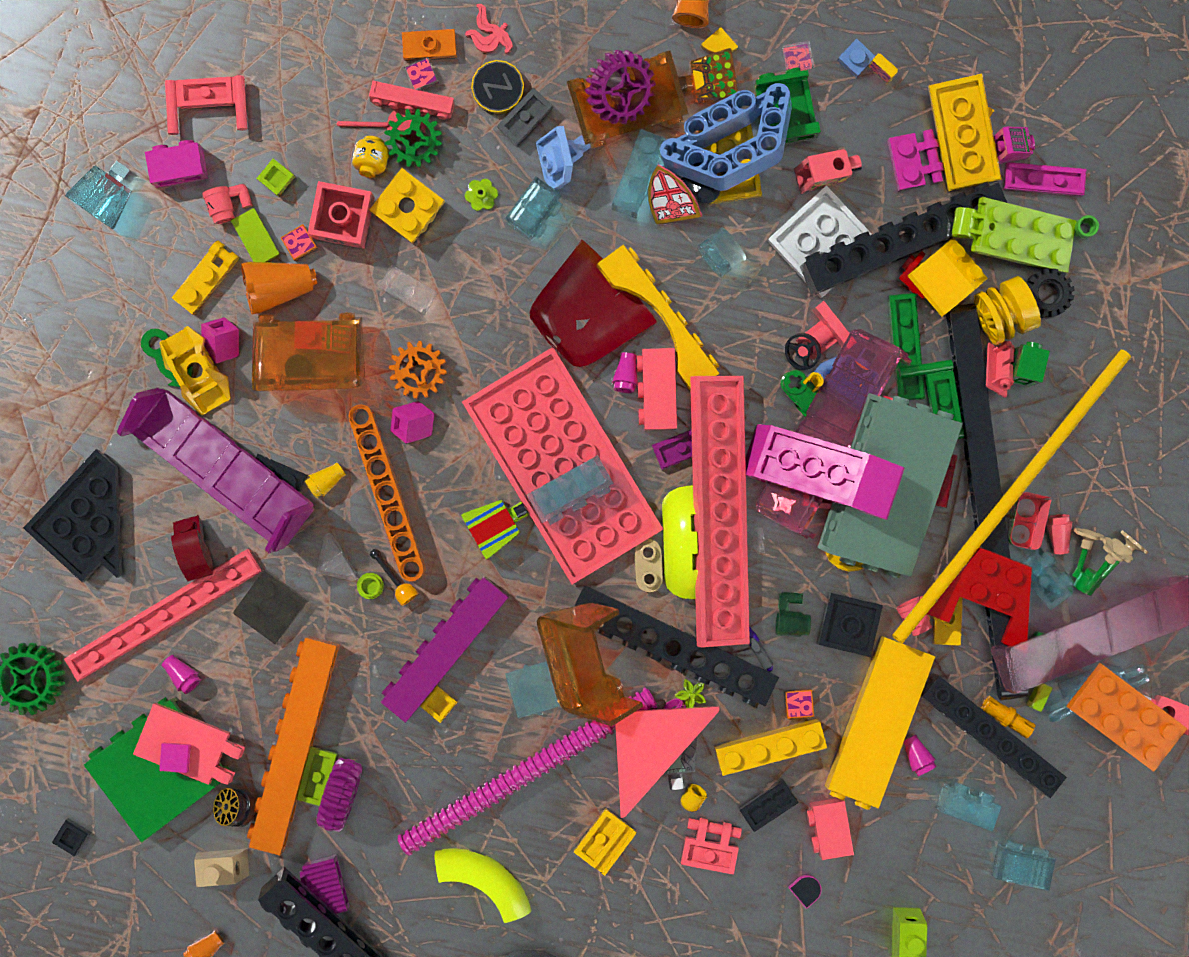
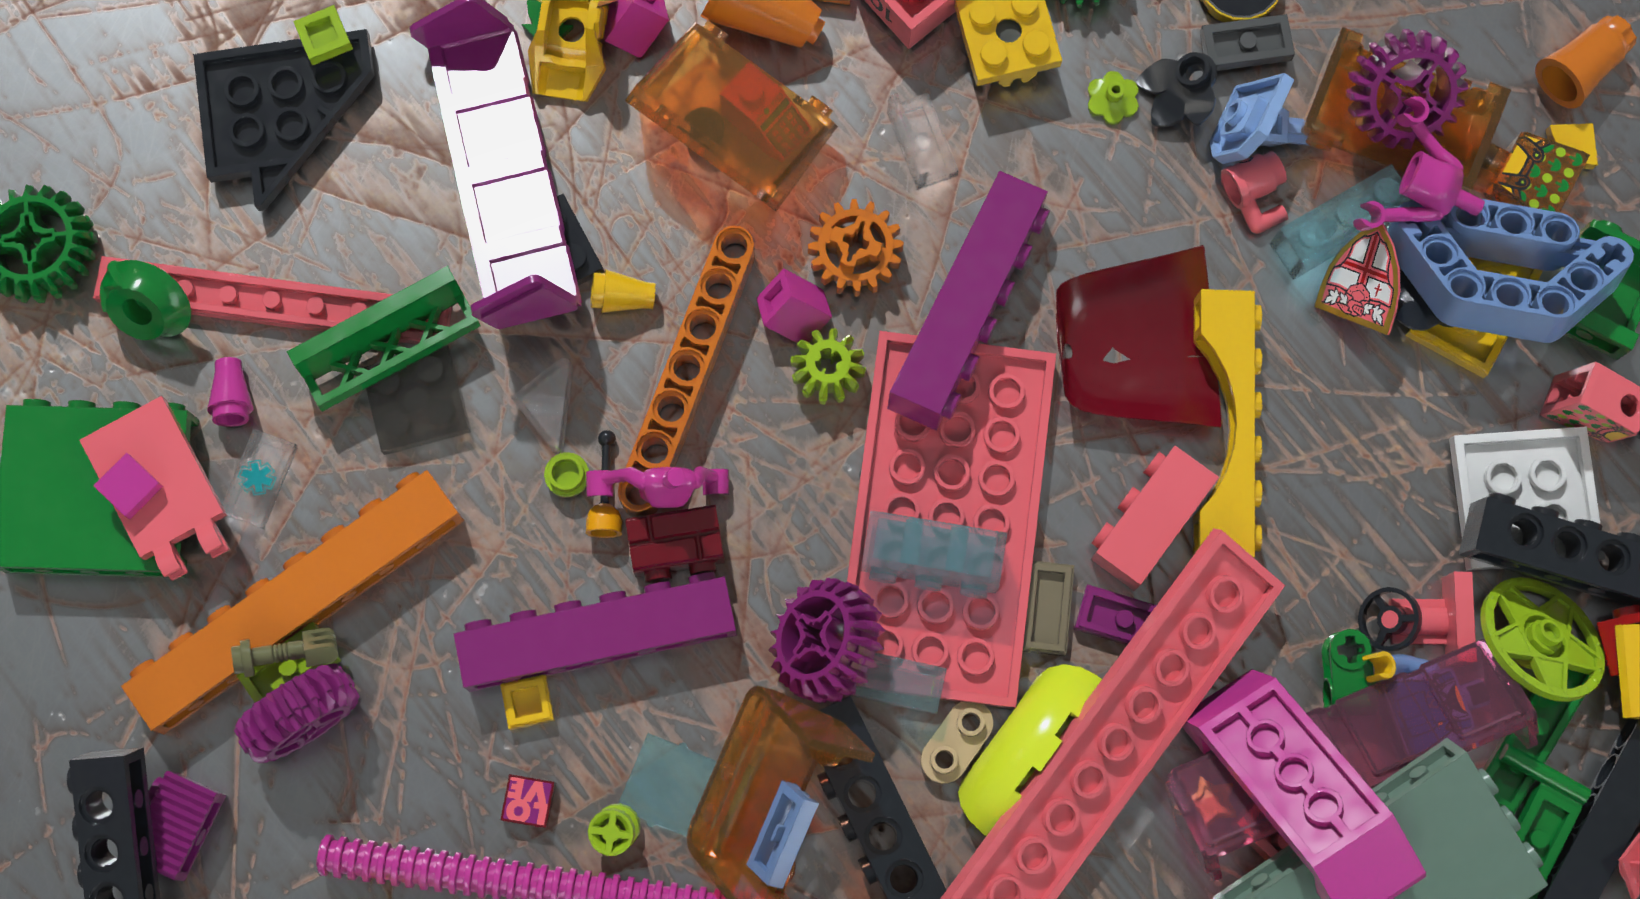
camera: 40 degrees right, 10 degrees down
dark red brick [171,515,213,582] -> none
tan torso [194,848,250,887] -> none
black wheel [213,788,255,827] -> none
torso [461,500,529,559] -> none
clear light blue brick [504,177,563,241] -> none
dark pink cone [612,352,638,393] -> none
clear light blue piece [697,227,746,278] -> none
none -> green piece [99,260,191,340]
none -> clear tile [222,429,298,529]
none -> olive hinge [231,628,338,677]
none -> green fence [287,265,481,412]
none -> lime plate [293,5,353,65]
none -> tile [500,774,556,829]
none -> dark pink piece [586,466,729,508]
none -> lime wheel [588,803,641,856]
none -> dark red brick [626,504,725,583]
none -> medium blue tile [746,781,819,889]
none -> magenta gear [768,578,886,703]
none -> lime gear [791,328,866,405]
none -> clear light blue tile [851,652,947,715]
none -> magenta brick [887,171,1050,431]
none -> dark tan tile [1022,561,1075,657]
none -> black plate [1136,52,1218,127]
none -> coral piece [1220,151,1288,234]
none -> dark pink piece [1353,96,1485,231]
none -> lime wheel [1480,577,1605,702]

